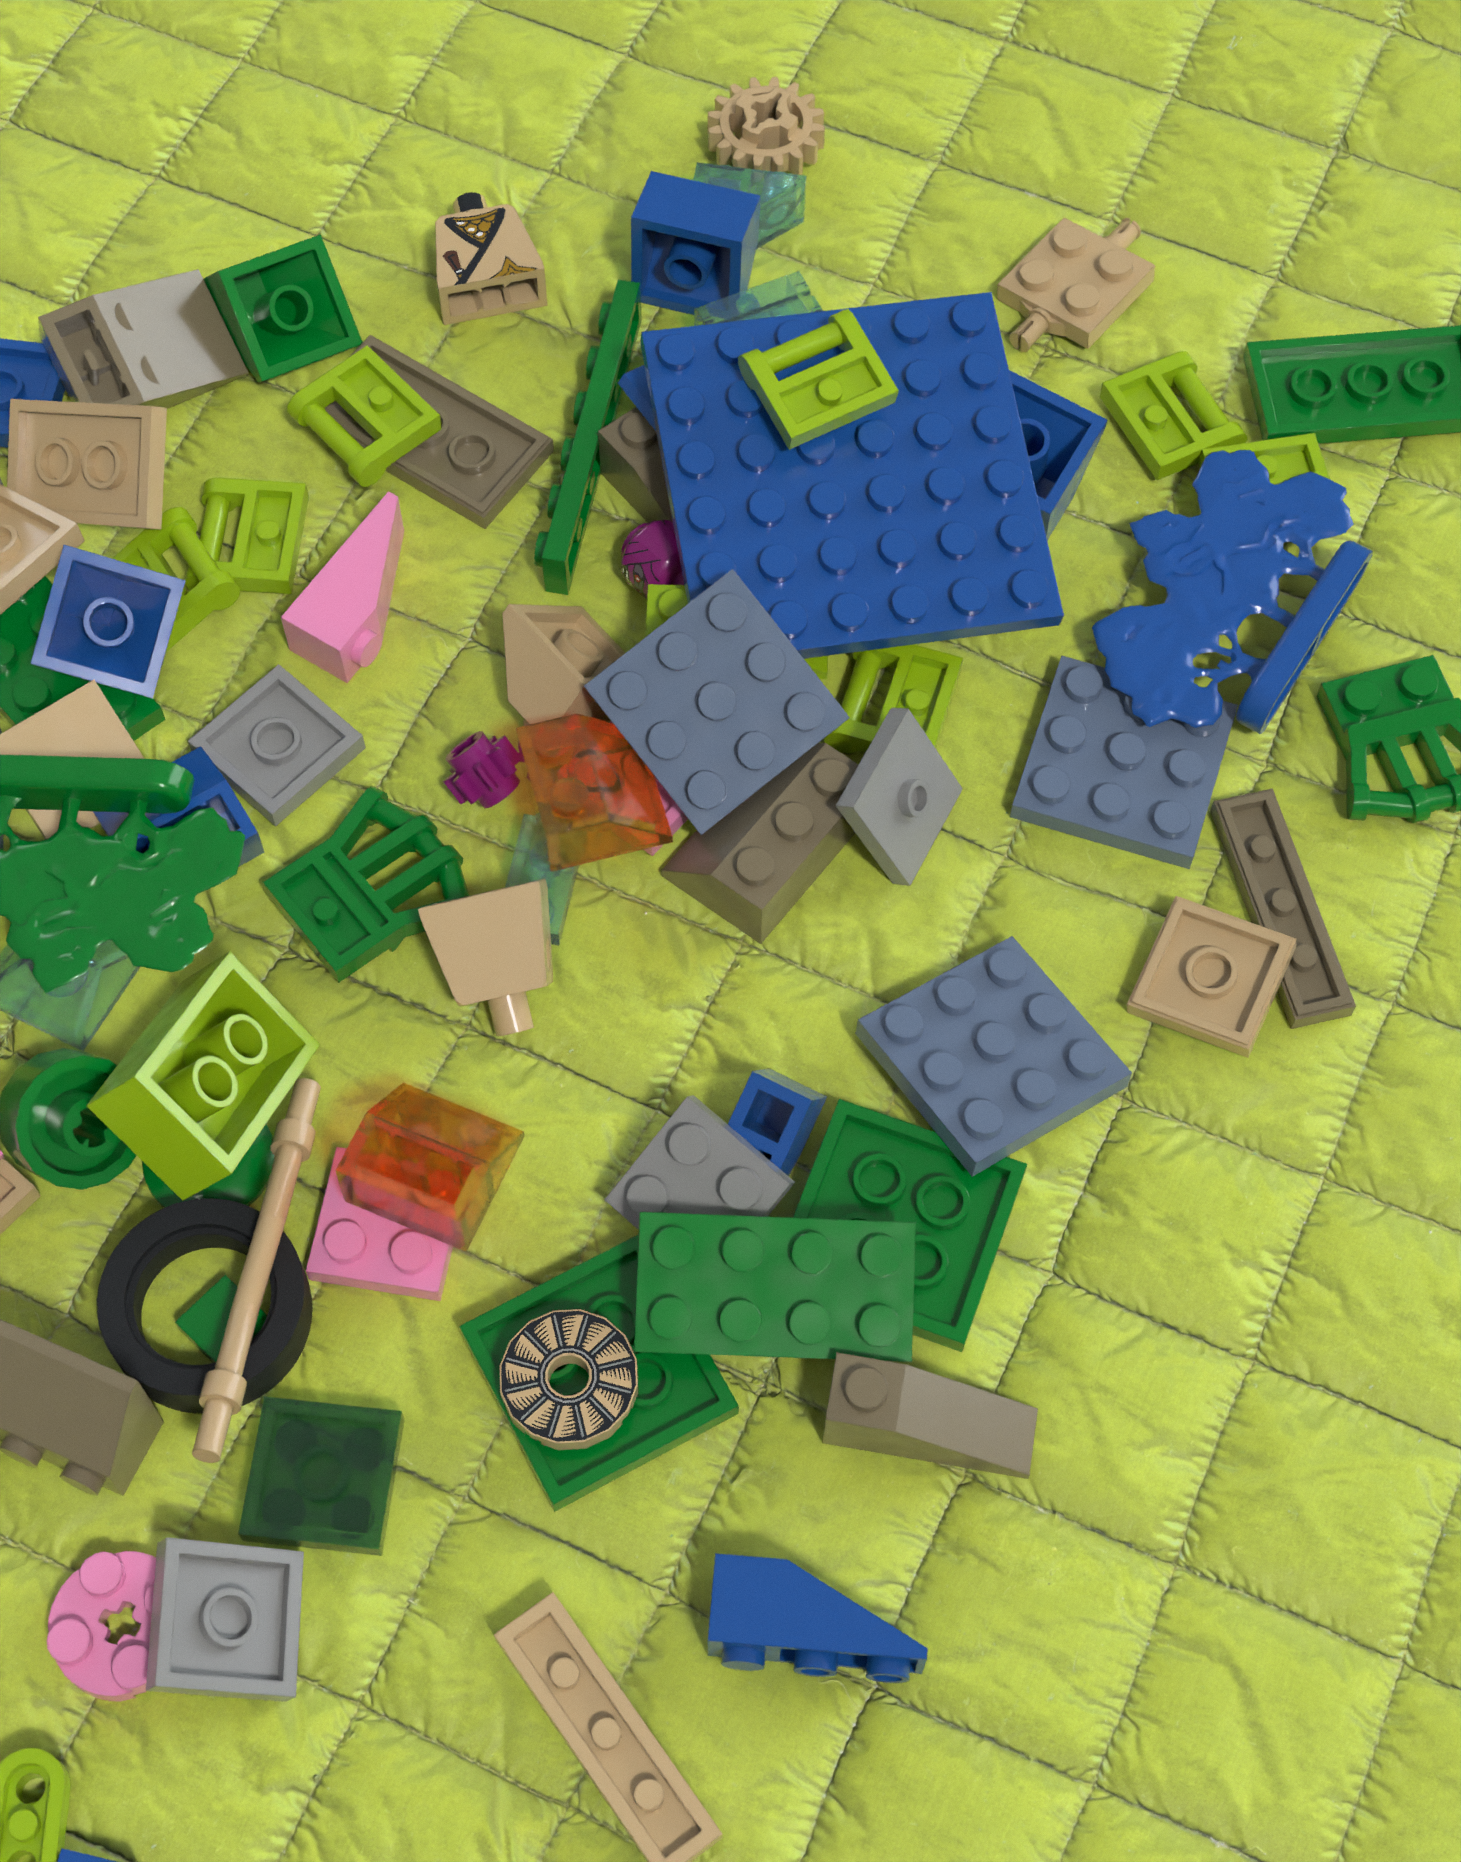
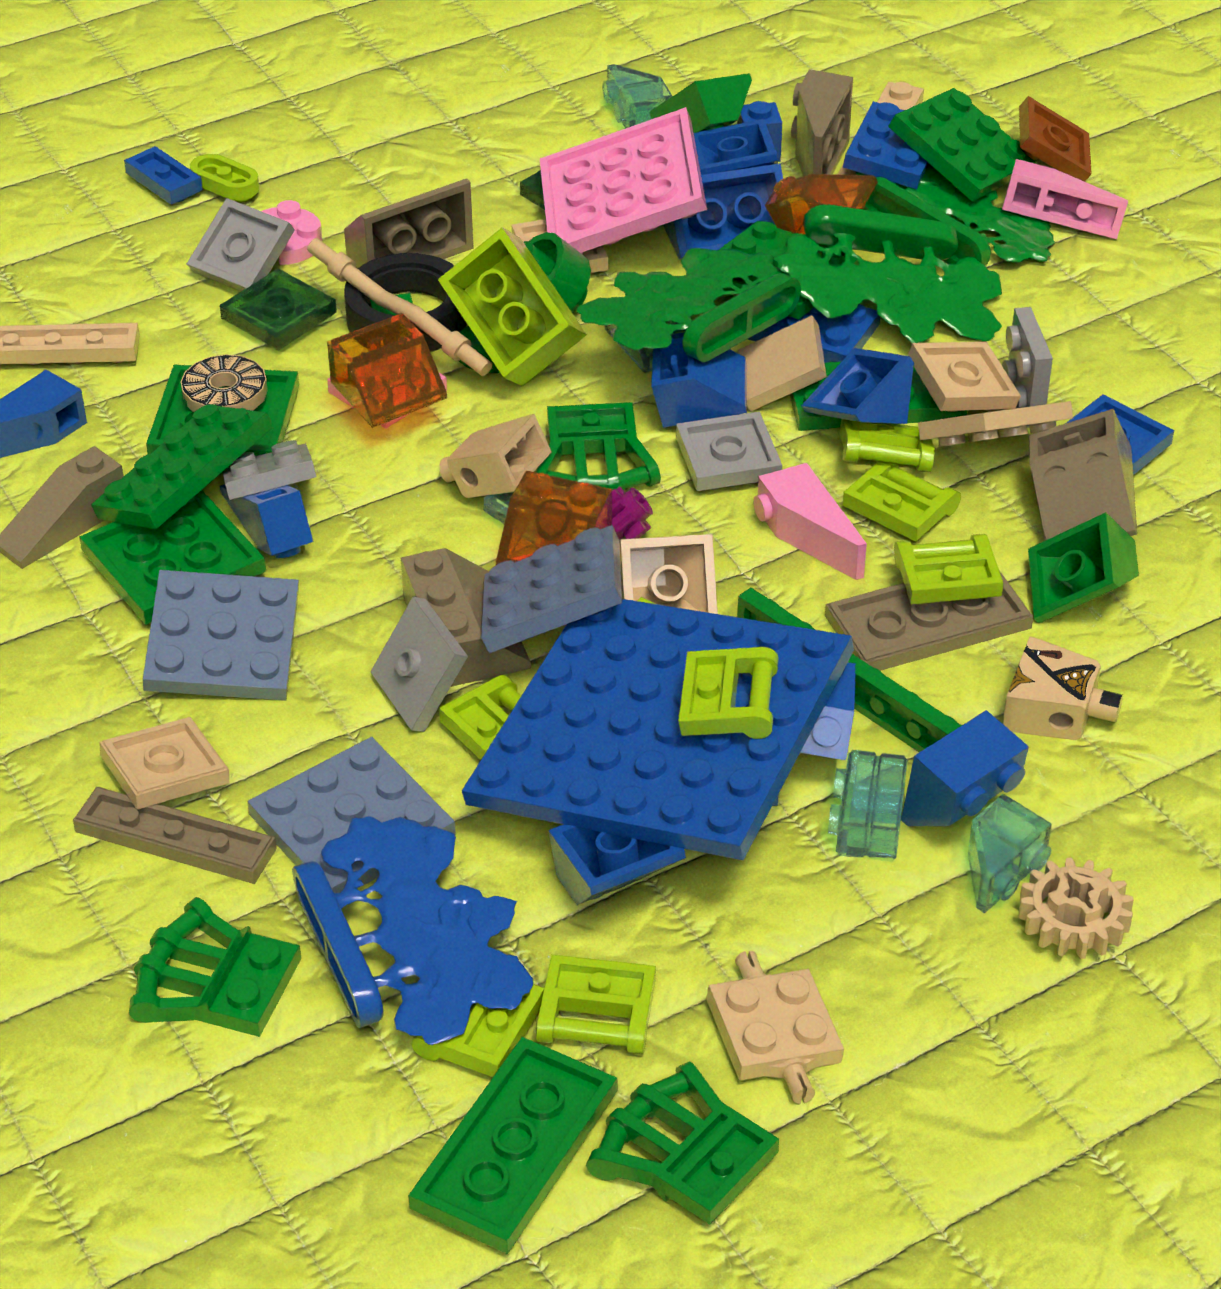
camera: 125 degrees right, 20 degrees down
none -> green plate [586,1061,779,1225]

